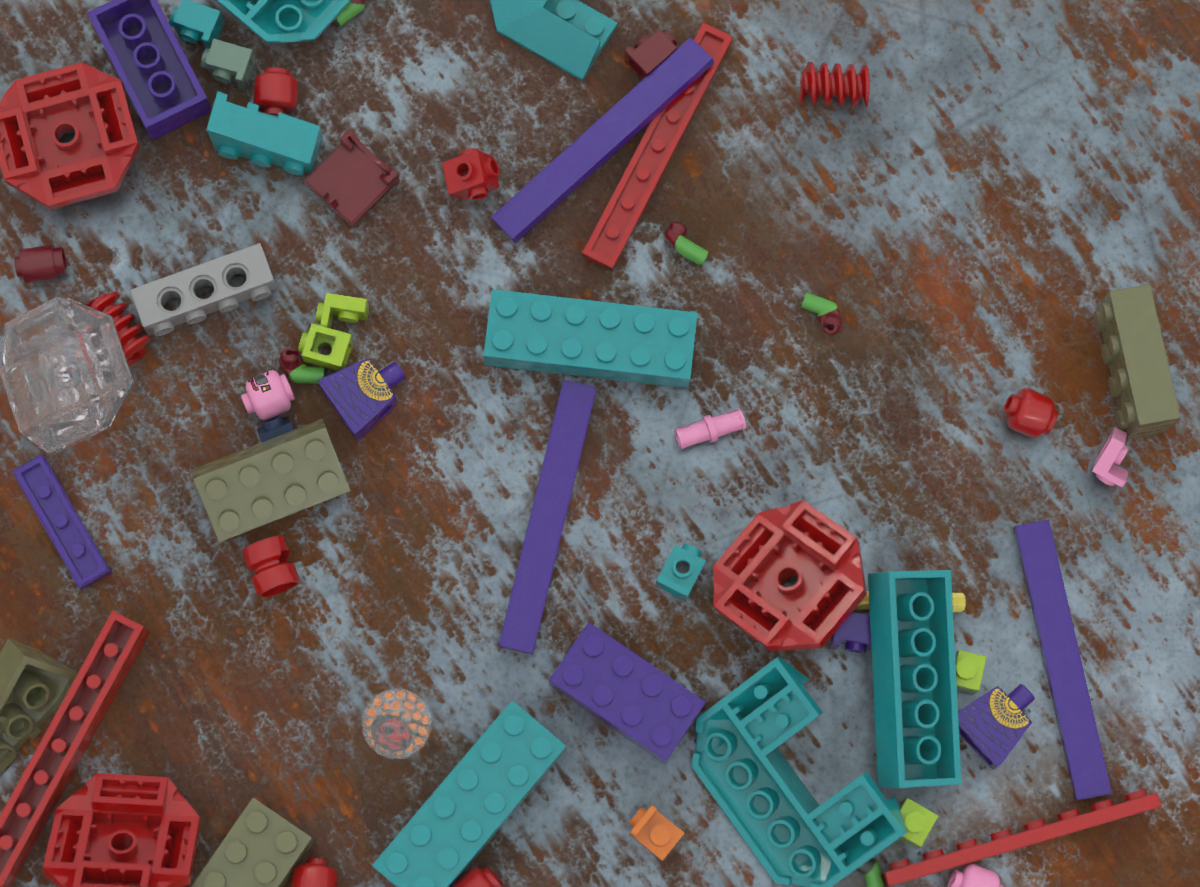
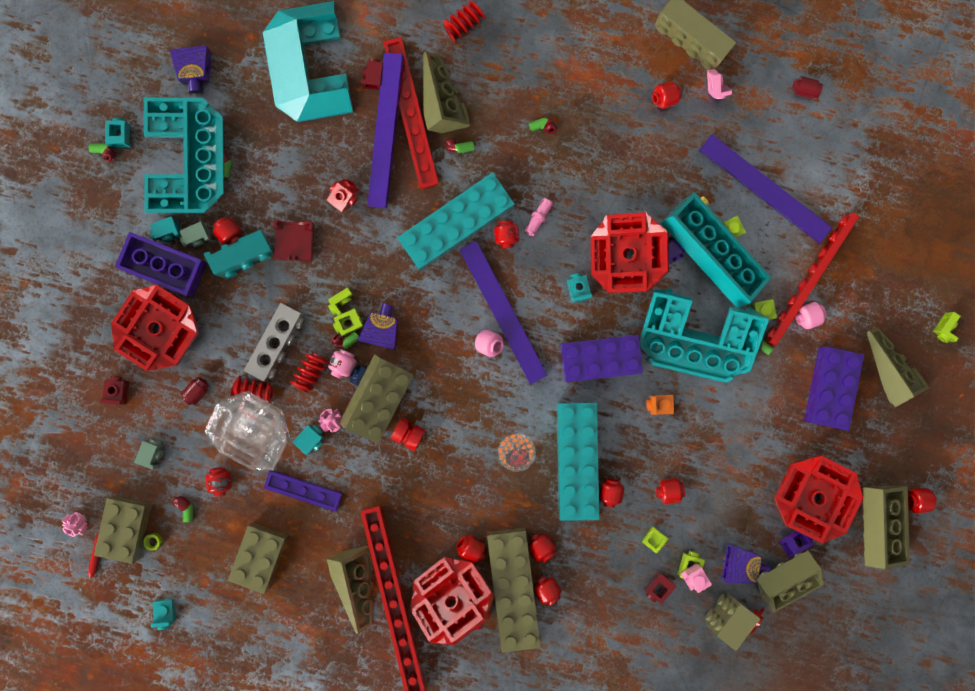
camera: 35 degrees left, 10 degrees up
dark purple torso [958,684,1035,770] -> none
none -> red piece [290,350,329,393]
none -> teal brick [292,424,325,455]
none -> bright pink gear [318,409,342,432]
none -> olive wedge [423,52,470,133]
none -> red head [456,535,486,563]
none -> bright pink head [475,330,504,357]
none -> red head [494,221,520,249]

